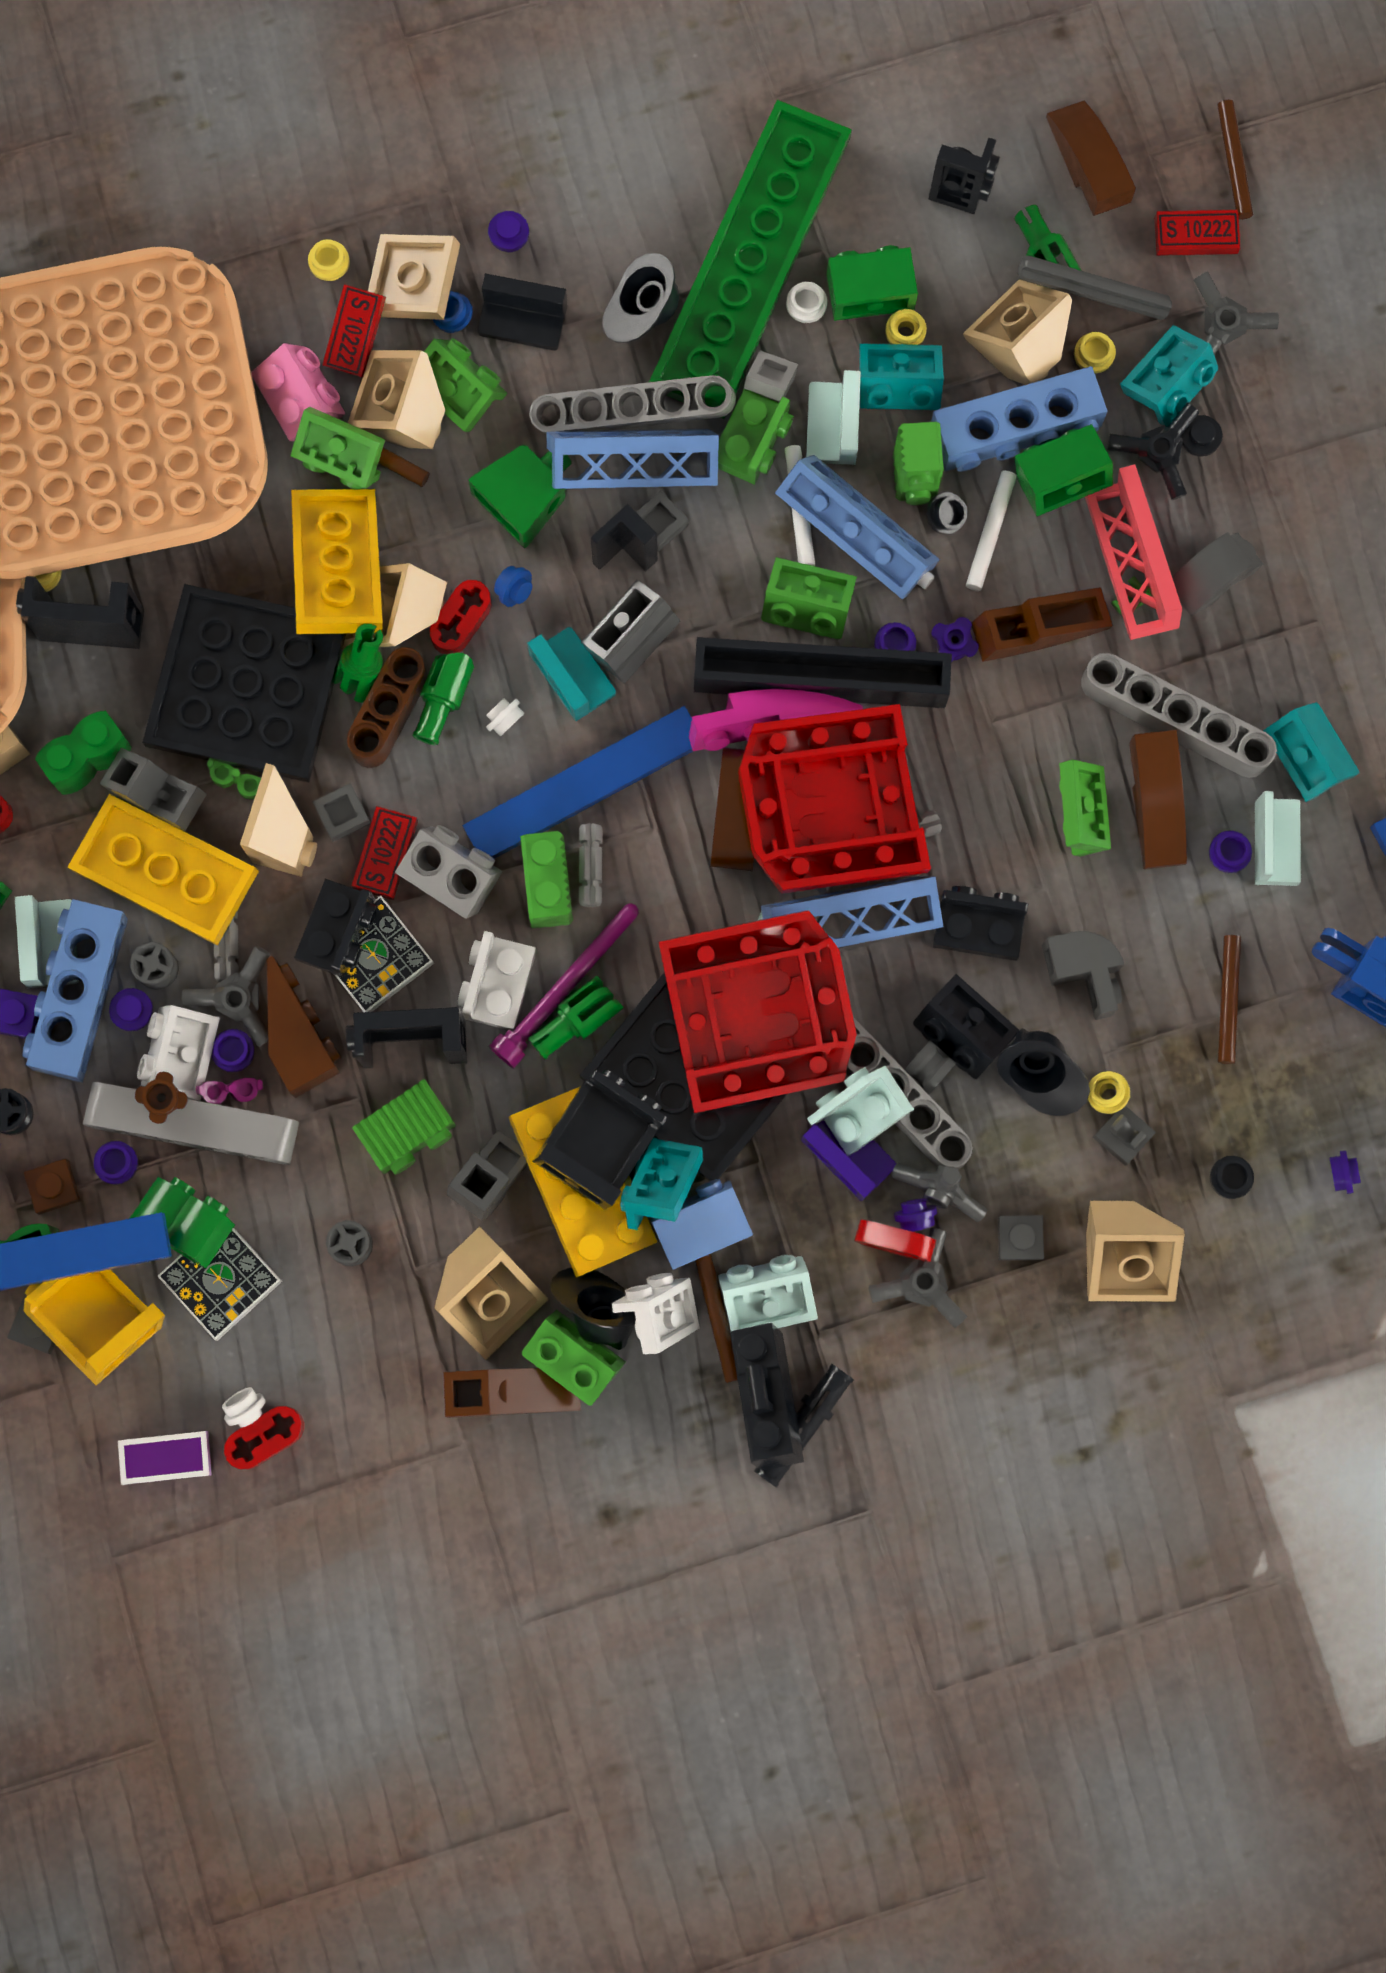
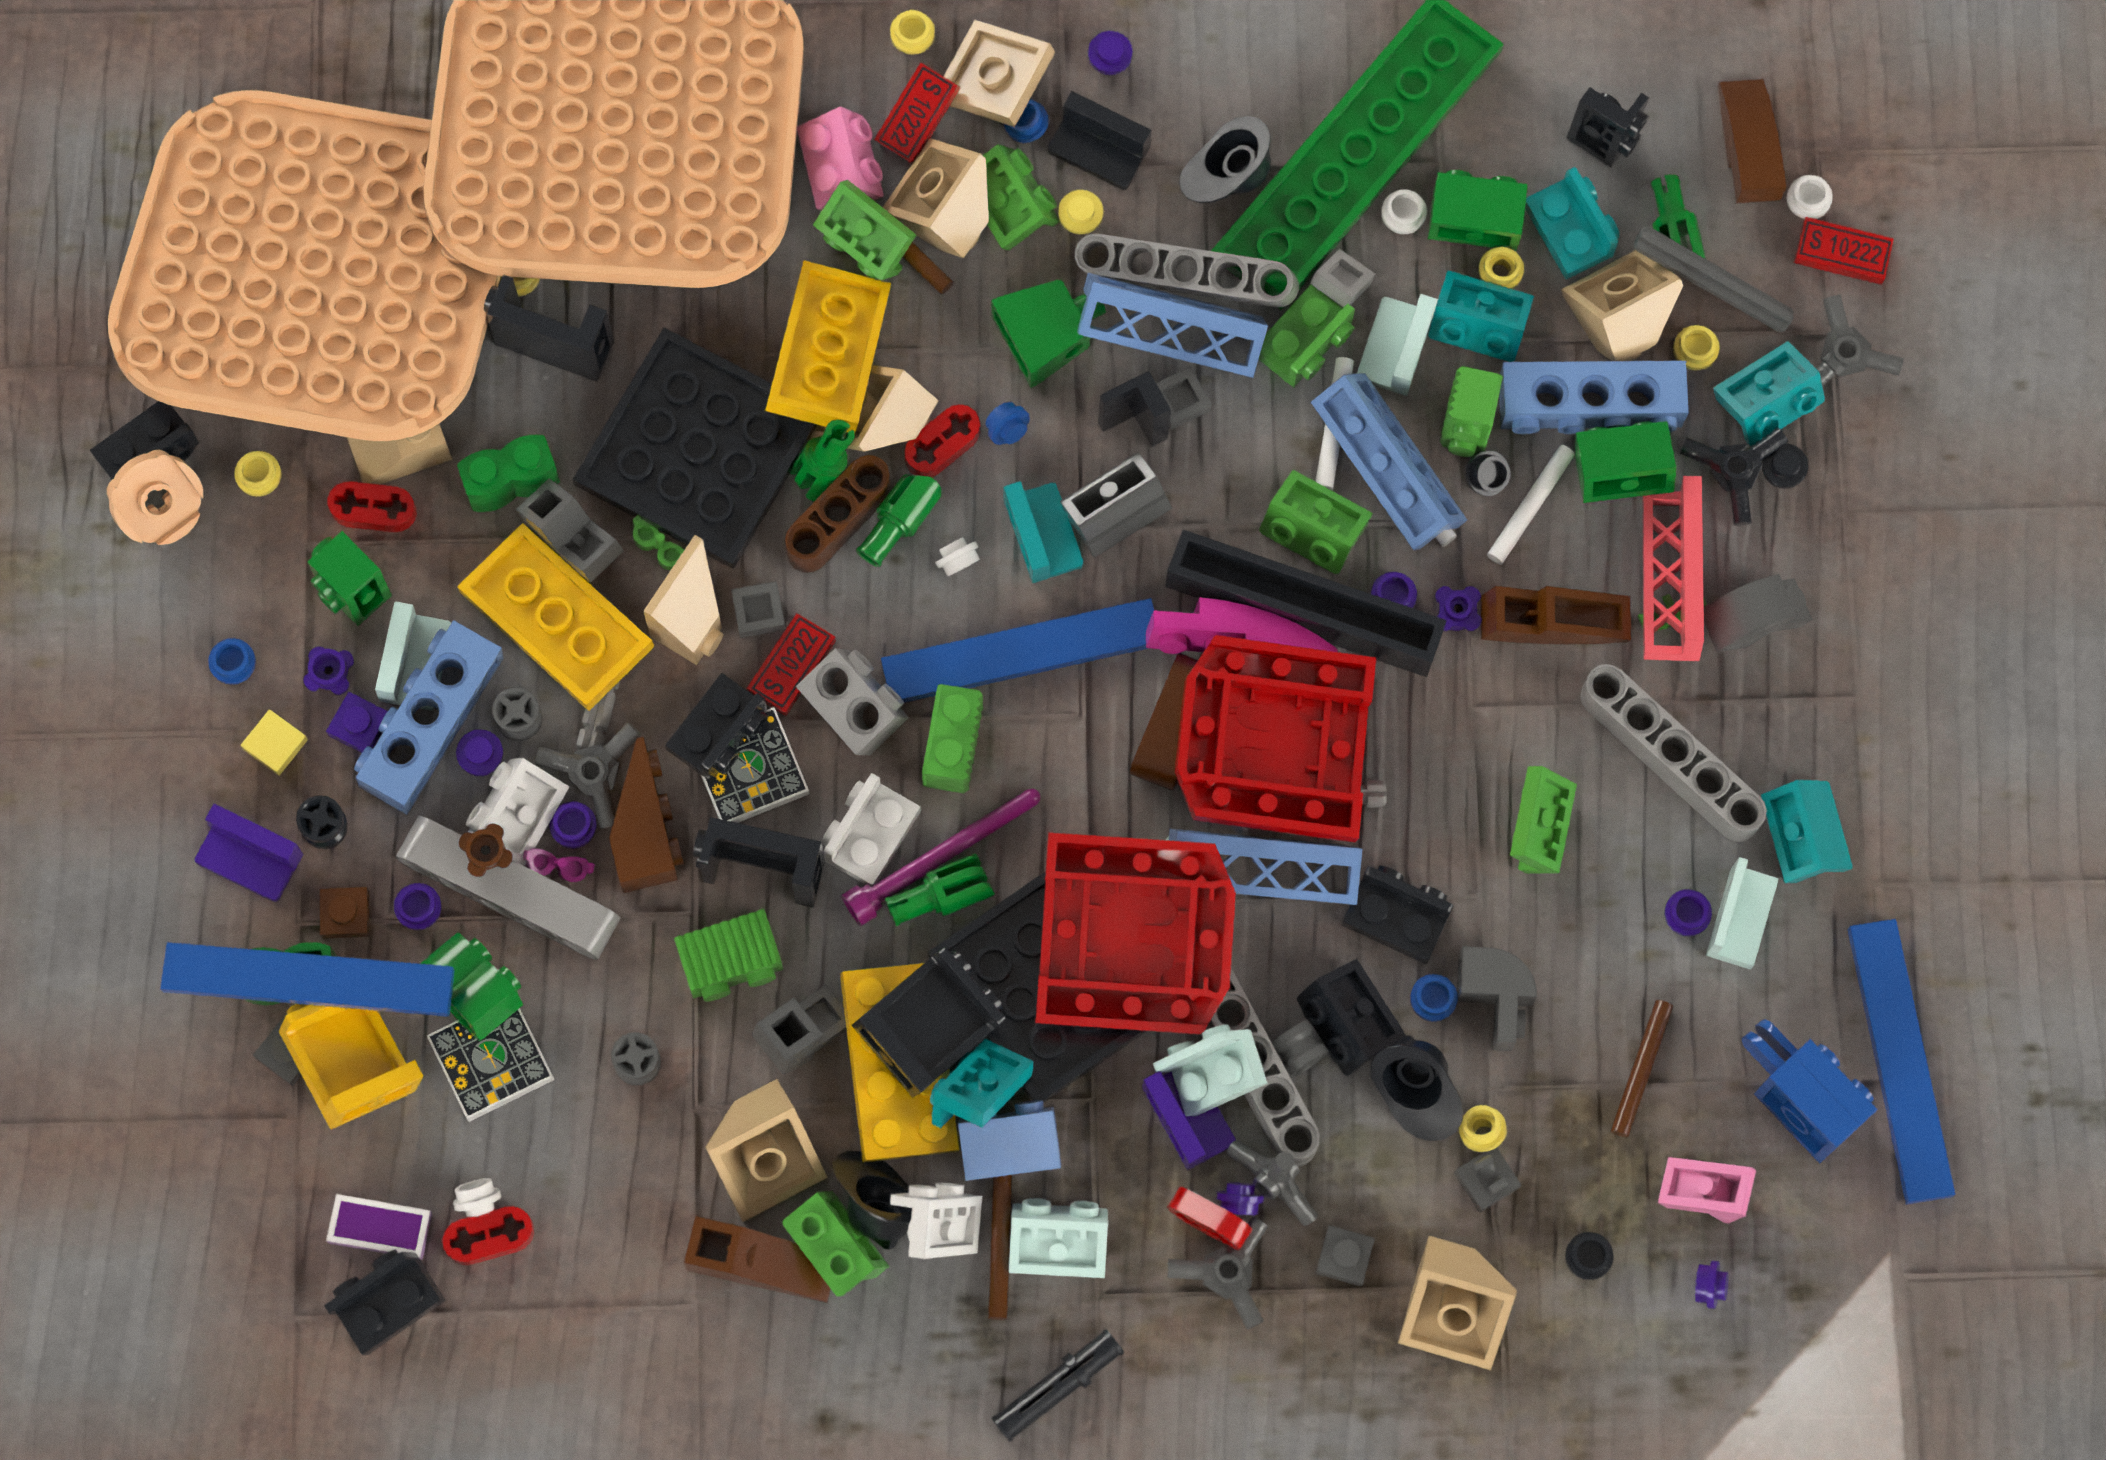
camera: 15 degrees right, 5 degrees down
light grey axle [579,823,603,907] -> none
black piece [730,1323,804,1471] -> none
reddish brown slope [1129,730,1187,869] -> none
reddish brown bar [1217,99,1253,220] -> none
none -> black bracket [324,1249,446,1355]
none -> light yellow plate [1058,190,1103,234]
none -> blue plate [1410,974,1458,1022]
none -> teal bracket [1525,167,1620,280]
none -> bright pink slope [1658,1157,1756,1223]
none -> white plate [1787,175,1833,219]

